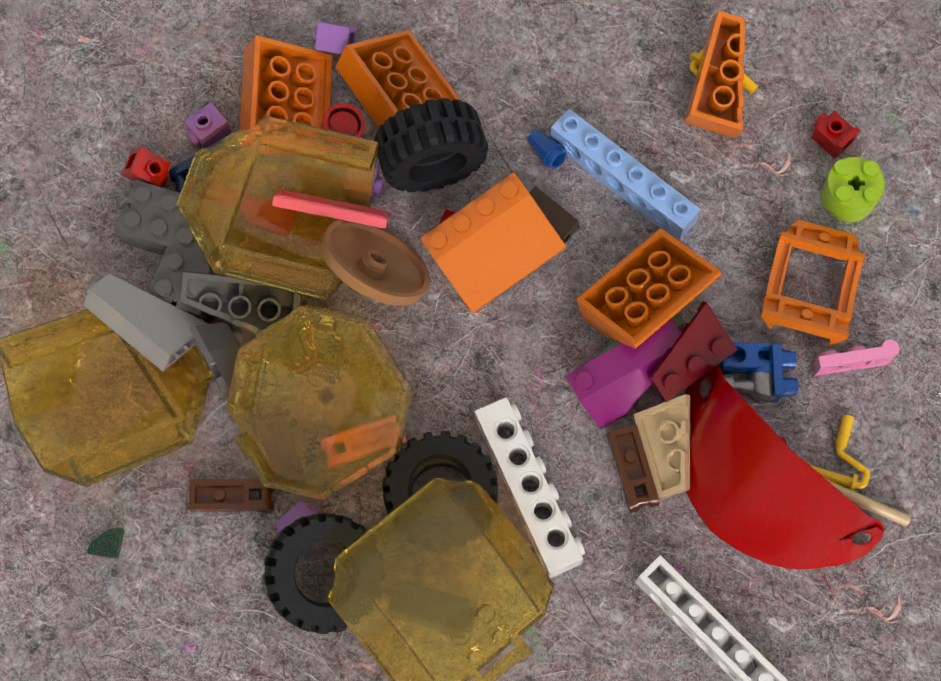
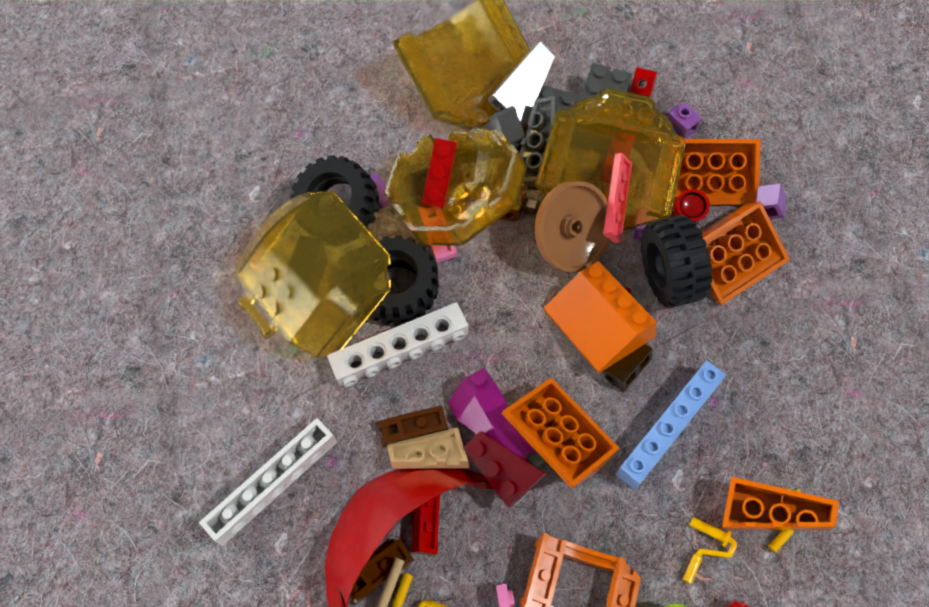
camera: 90 degrees right, 5 degrees down
clear green tile [87,528,125,559] -> none
reddish brown plate [188,479,275,513] -> none
blue cone [527,130,567,169] -> none
blue hips [718,342,798,403] -> none
none -> red plate [422,138,458,208]
none -> yellow piece [682,517,737,585]

